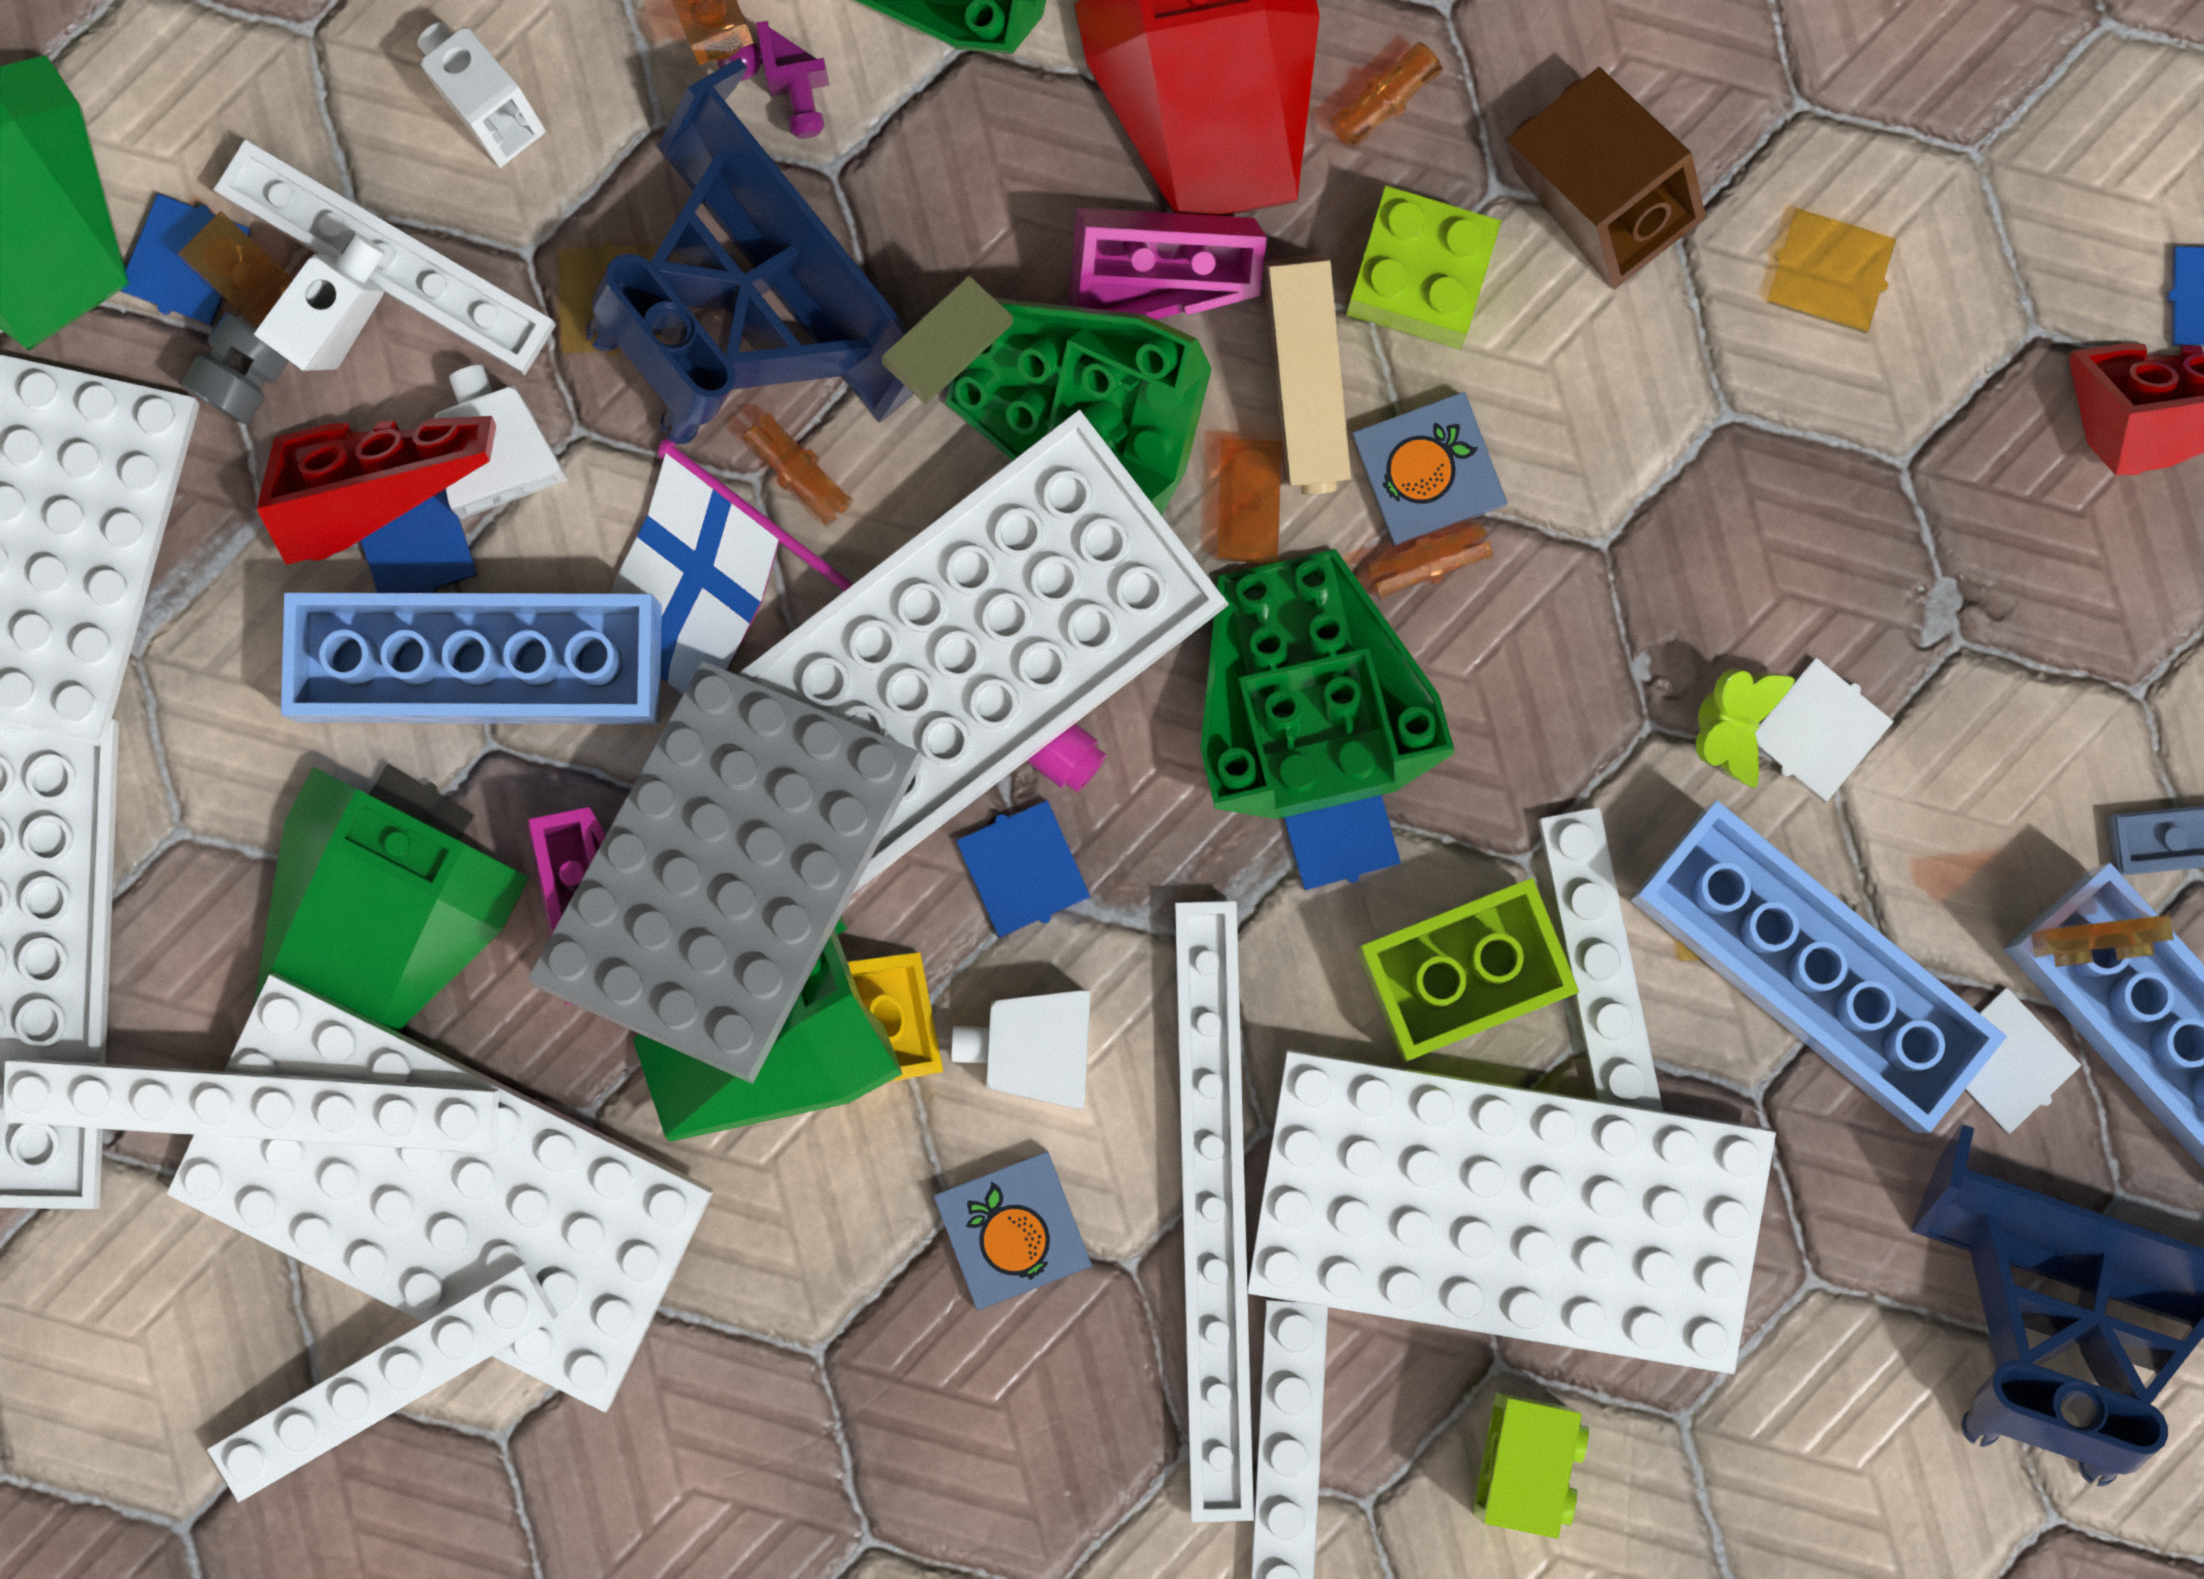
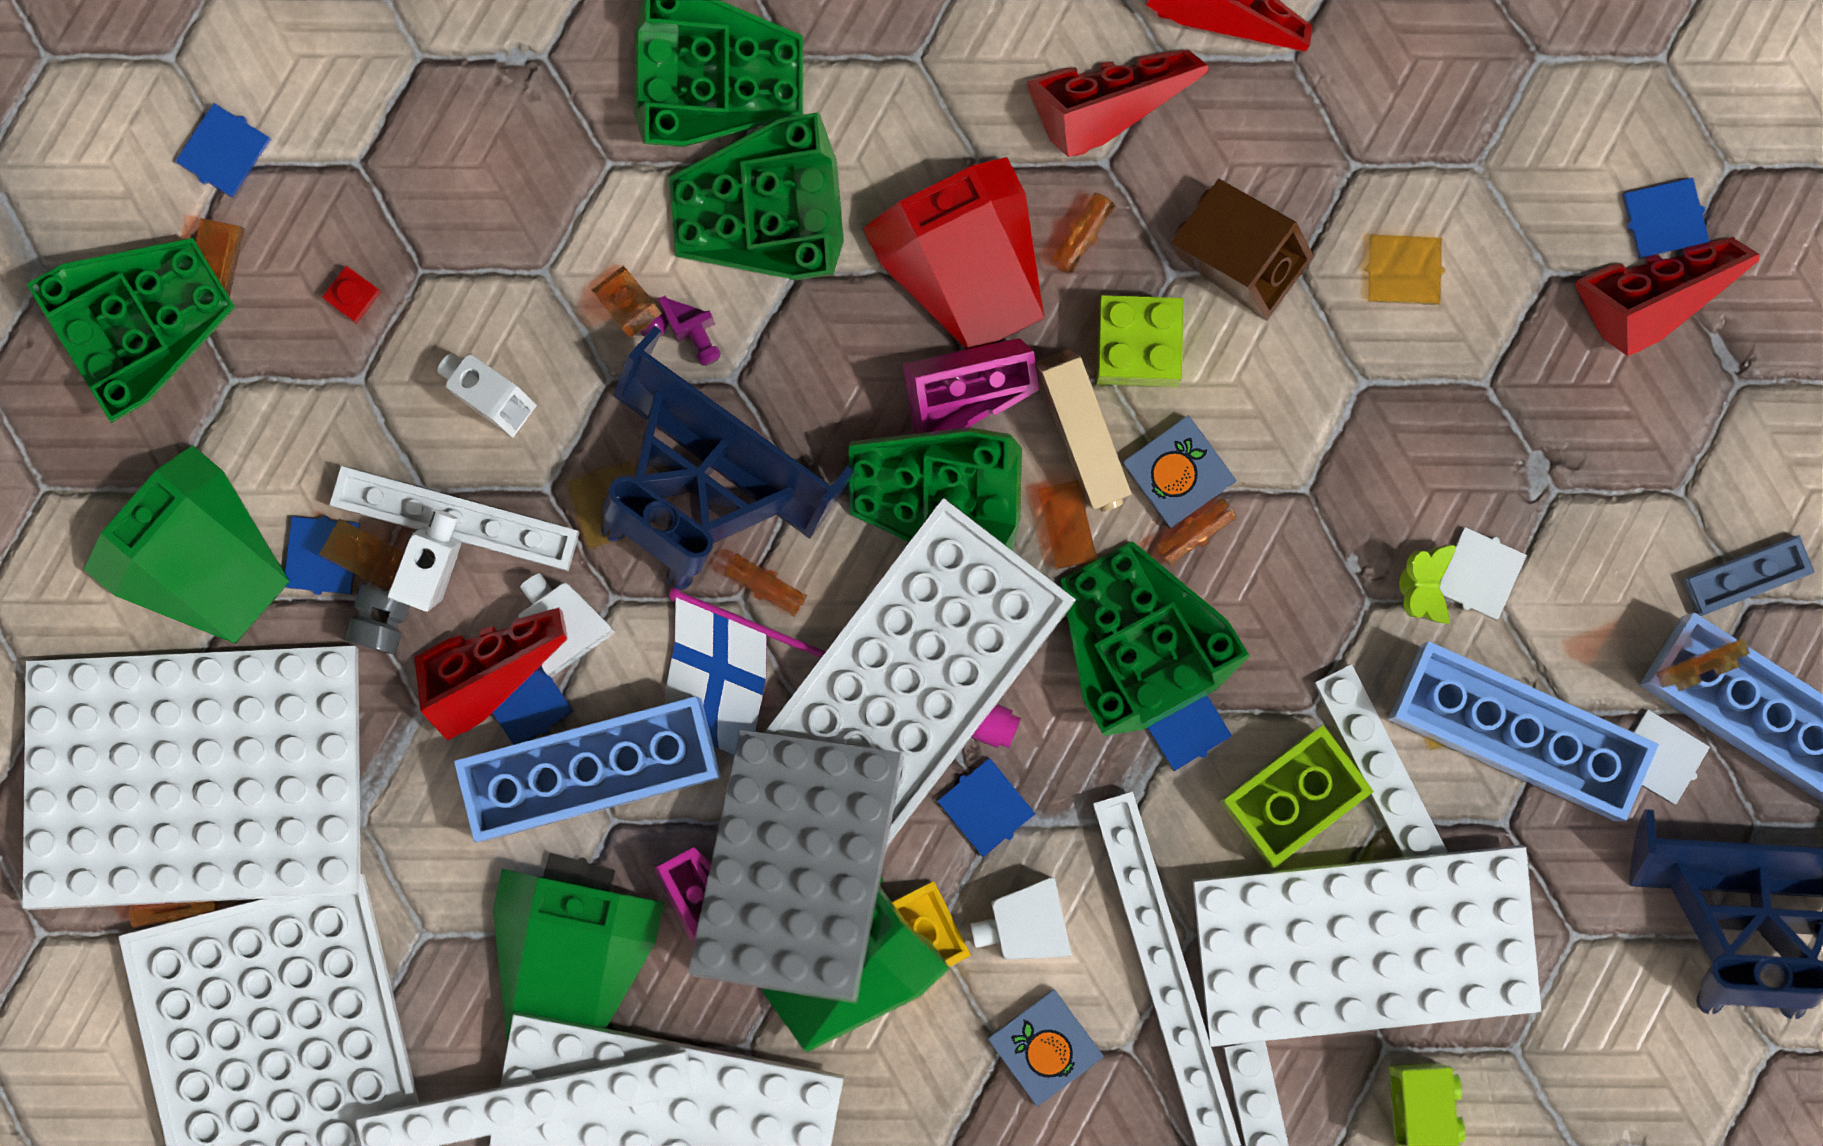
camera: 15 degrees left, 0 degrees up
olive tile [882,276,1013,405] -> none

